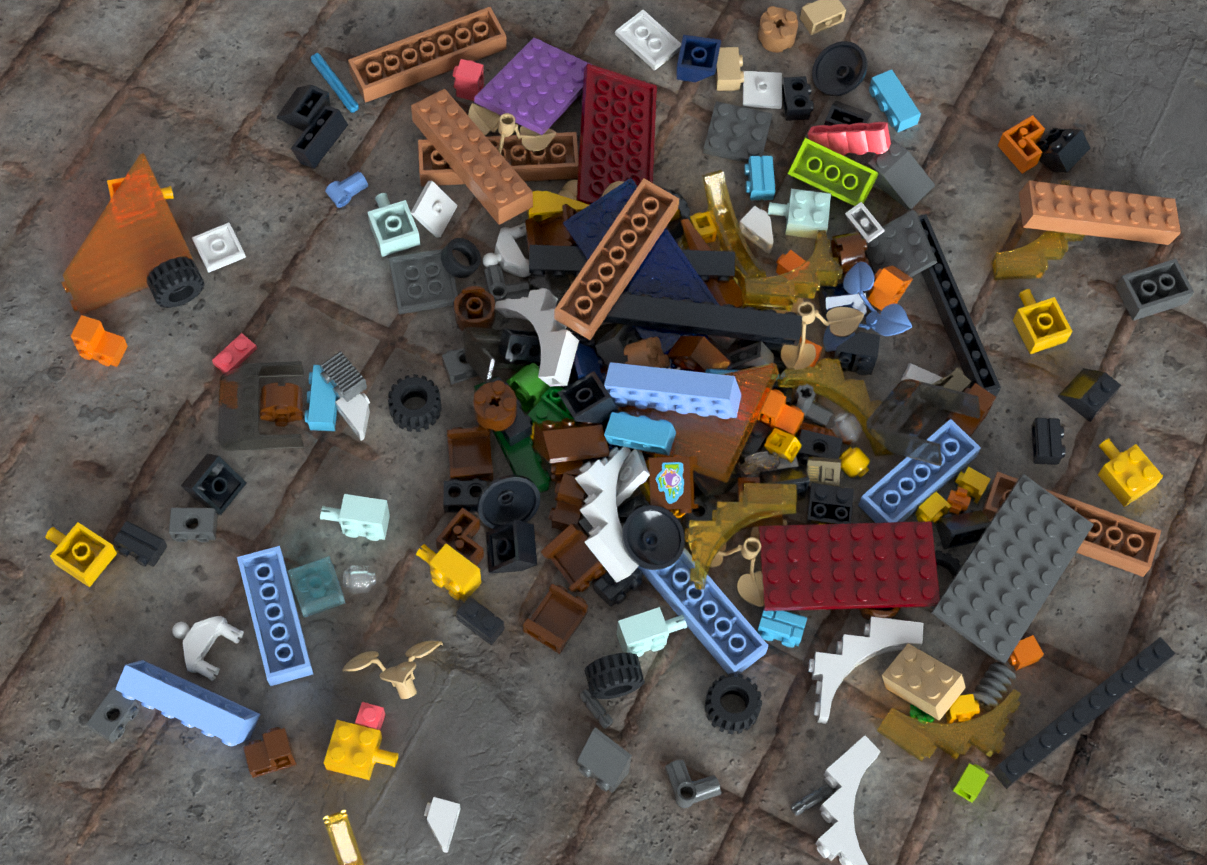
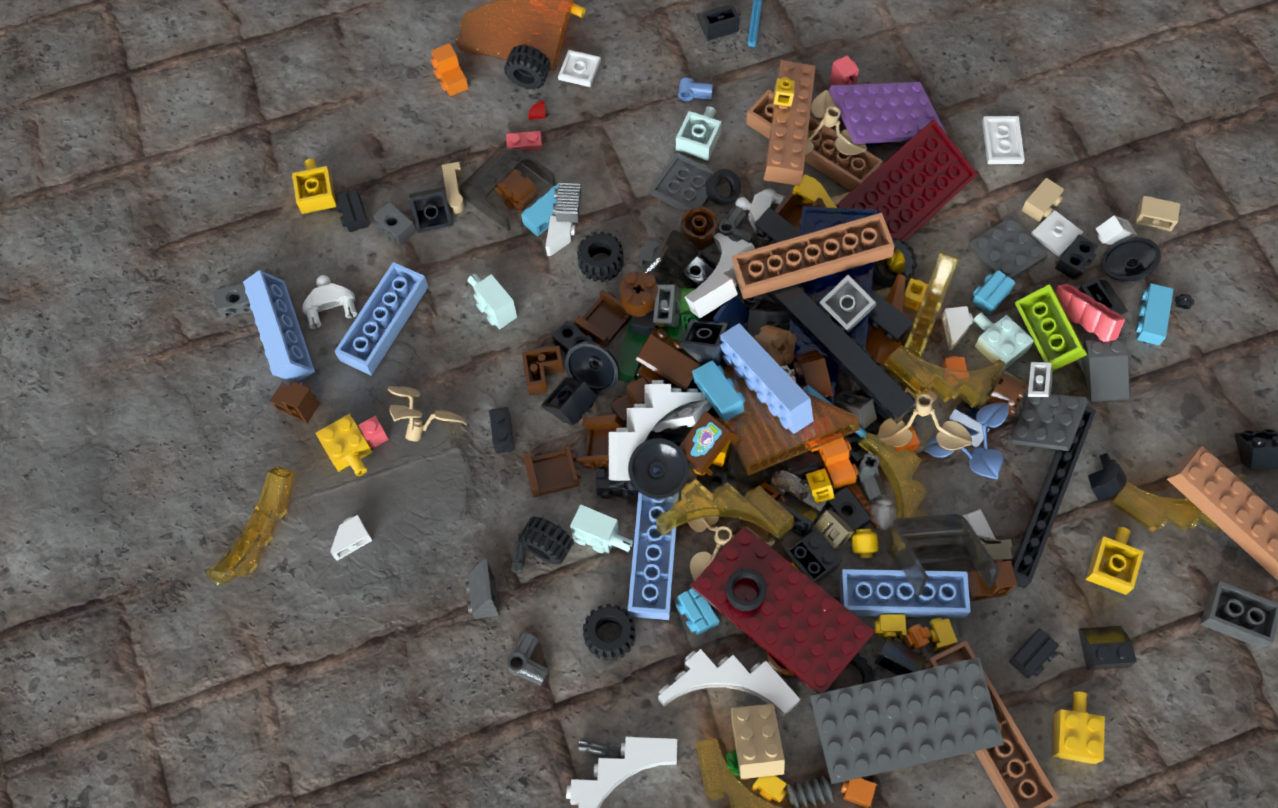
camera: 50 degrees right, 0 degrees up
clear light blue brick [288,556,345,618] -> none
black brick [291,105,348,169] -> none
clear head [343,565,376,594] -> none
nougat brick [348,7,507,103] -> none
white plate [410,181,458,238] -> none
yellow brick [416,544,481,602] -> none
dark blue slope [677,35,721,82] -> none
medium nougat brick [758,6,798,53] -> none
black slope [831,332,880,375] -> none
orange brick [867,265,913,311] -> none
orange brick [998,115,1045,174] -> none
none -> tan leg [442,162,465,214]
none -> red tile [528,101,546,120]
none -> dark grey brick [653,285,682,328]
none -> black tyre [726,569,766,611]
none -> yellow brick [773,77,795,107]
none -> light grey brick [819,275,876,332]
none -> black brick [1088,453,1127,501]
none -> white slope [1096,215,1137,245]
none -> black plate [1174,294,1195,309]

